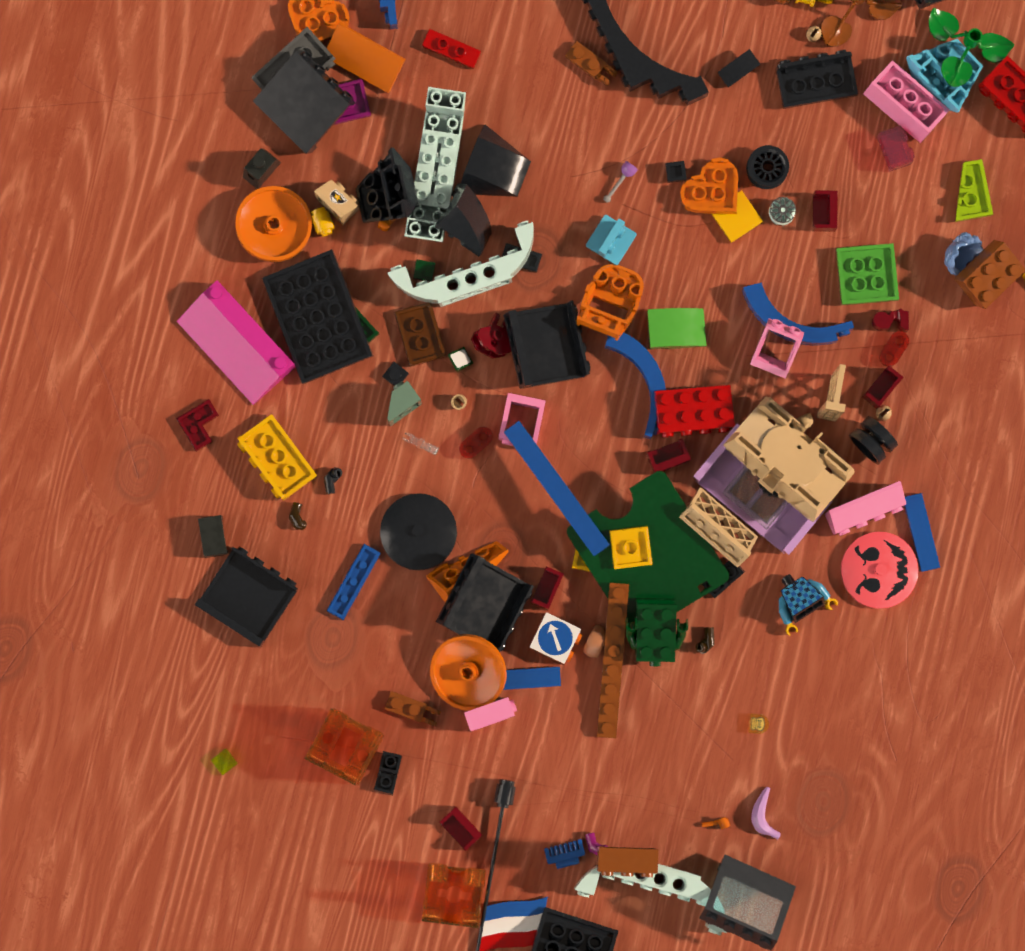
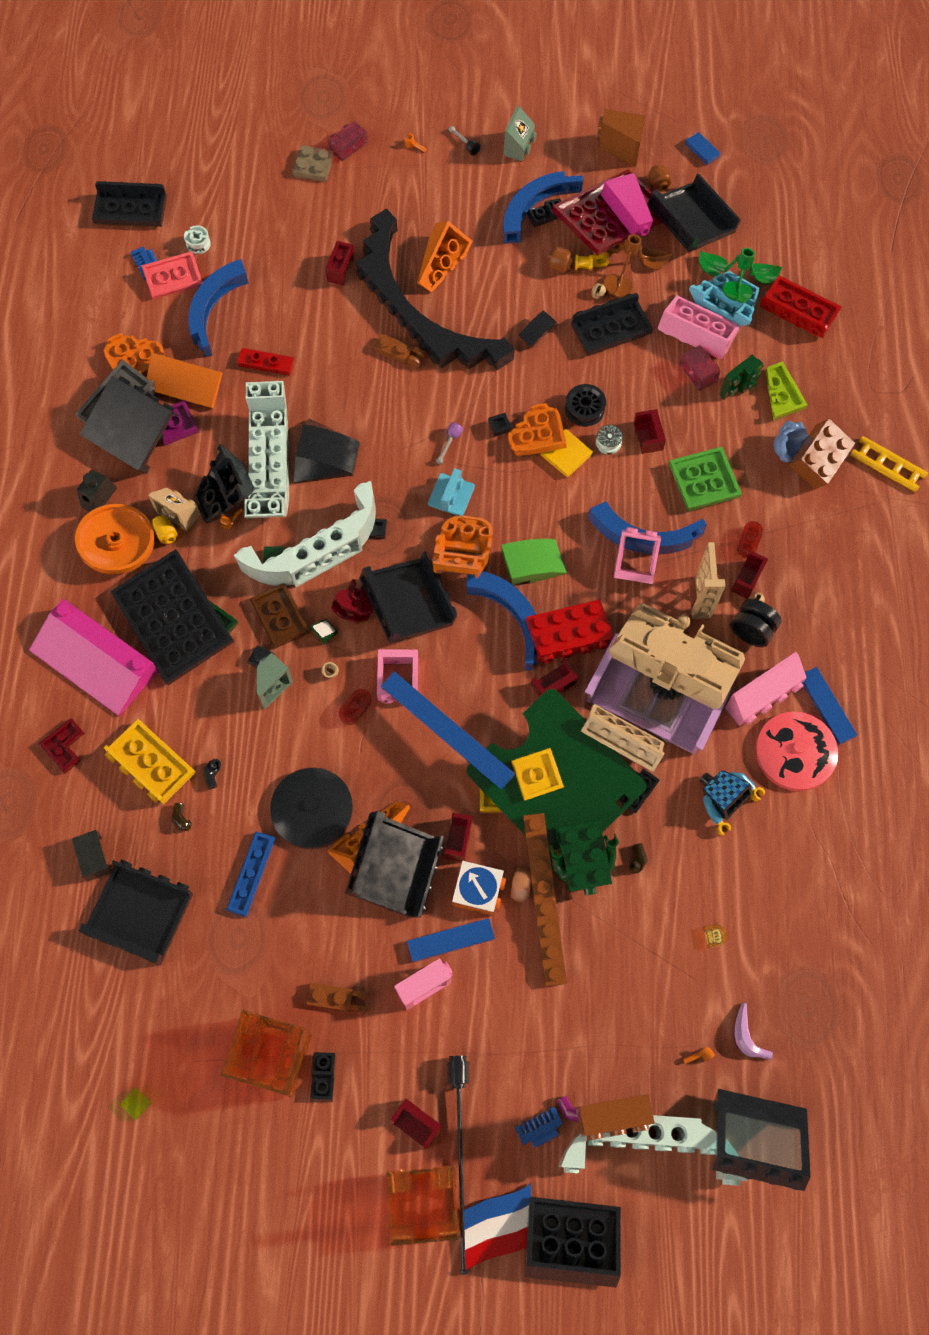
camera: 10 degrees left, 15 degrees down
clear piece [403,432,439,455] -> none
orange dish [430,634,507,711] -> none
black wedge [435,183,492,257] -> none
dark red leg [872,308,909,333] -> none
none -> dark green plate [719,354,764,400]

